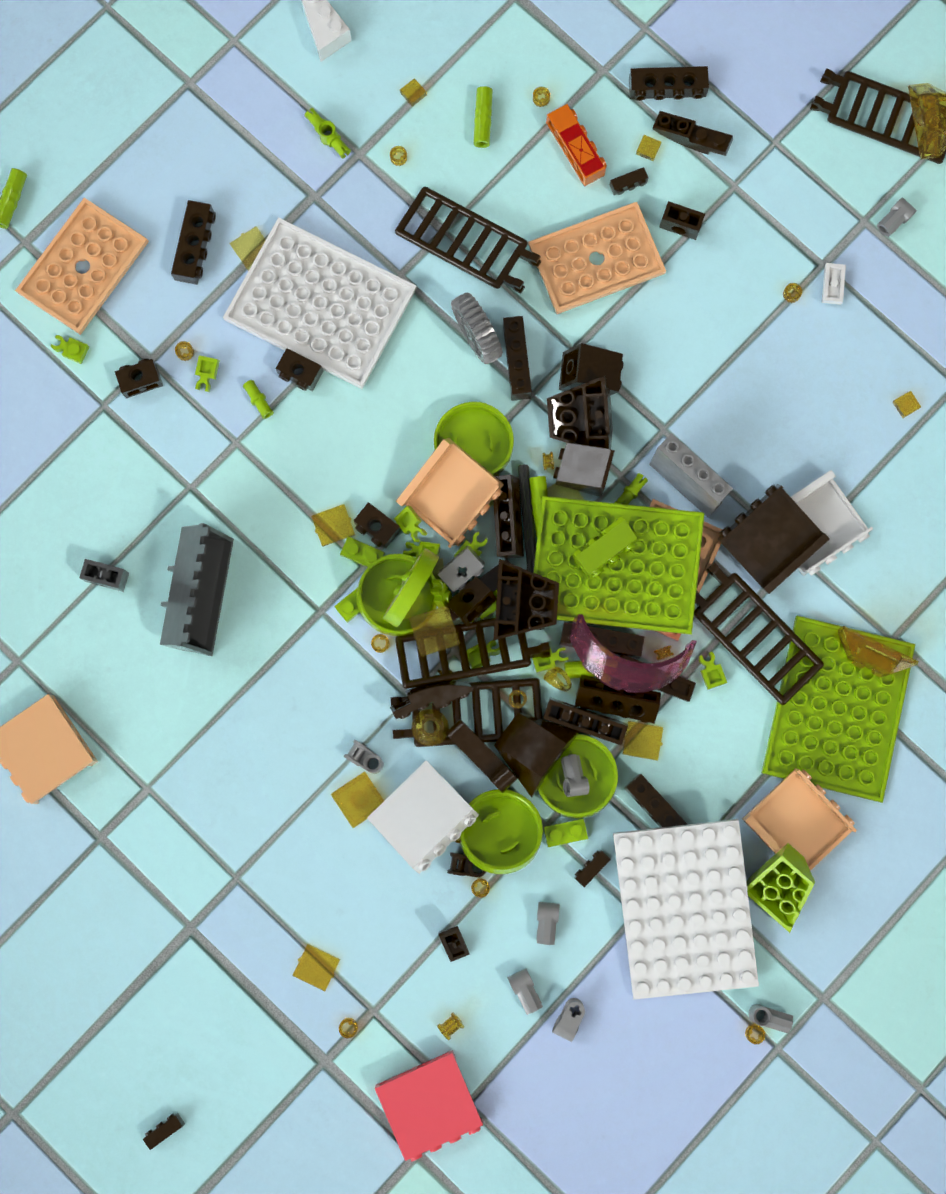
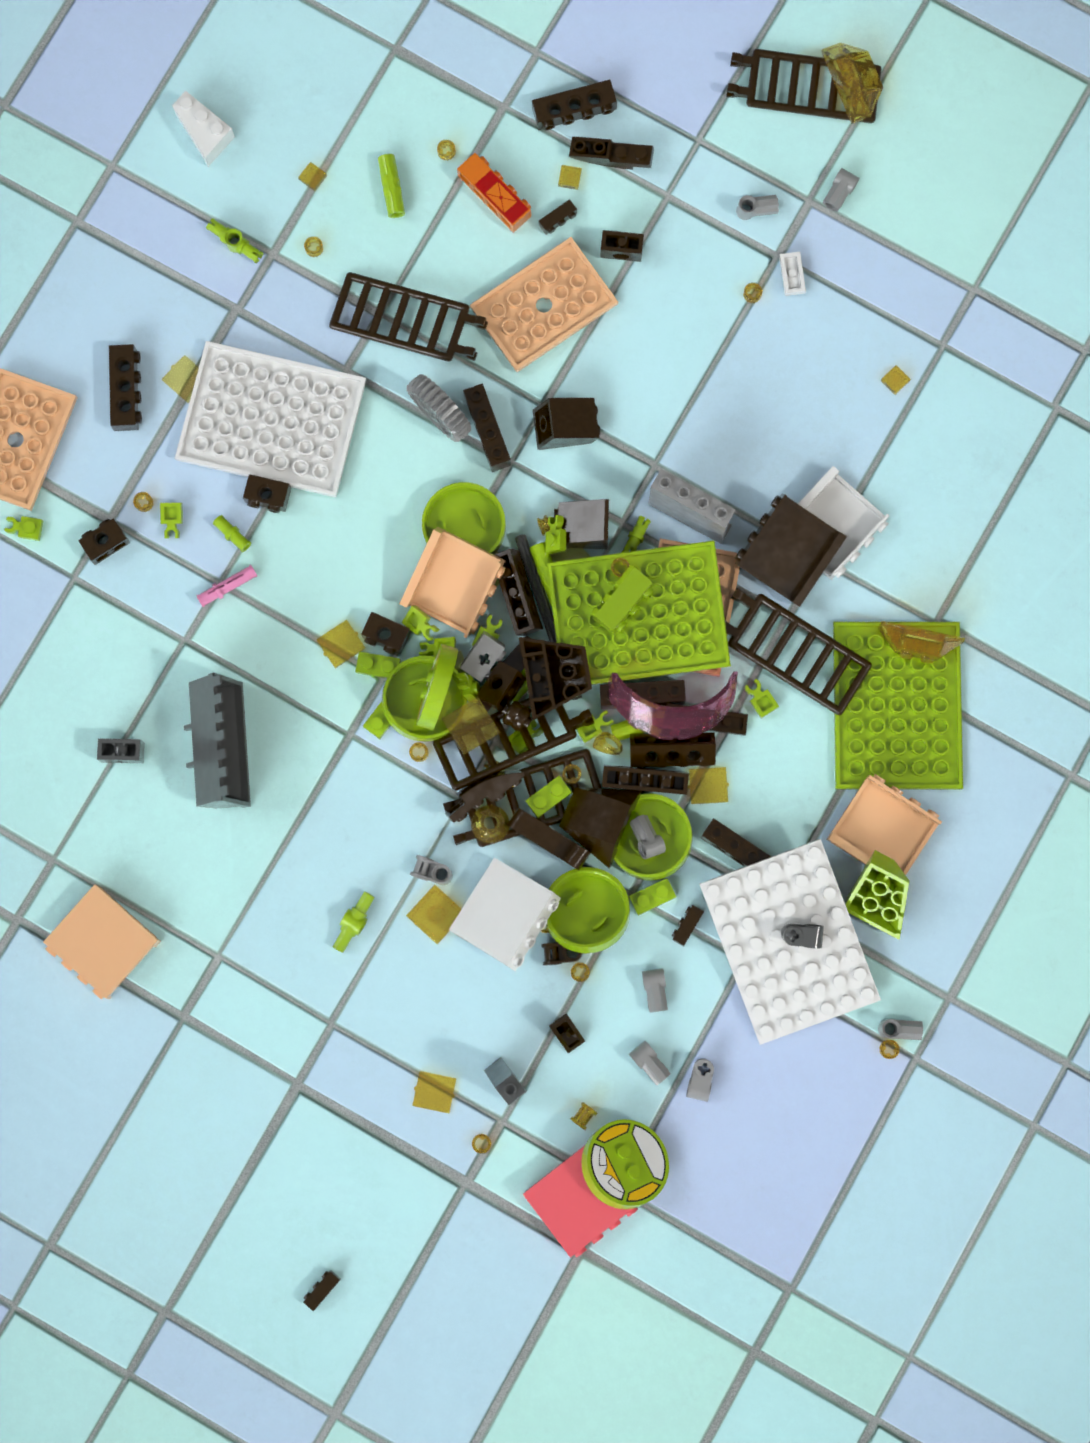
camera: 10 degrees left, 0 degrees up
dark brown wedge [547,376,613,449] -> none
clear yellow bush [654,645,674,661] -> none
none -> bright pink pin [196,565,257,607]
none -> lime pin [332,891,375,953]
none -> dark grey slope [484,1057,527,1105]
none -> dark brown piece [501,701,533,732]
none -> lime plate [525,776,572,818]
none -> lime plate [545,515,566,554]
none -> piece [581,1119,669,1209]
none -> clear yellow bush [611,558,630,578]
none -> light grey piece [736,195,779,220]
none -> dark grey piece [781,924,824,949]

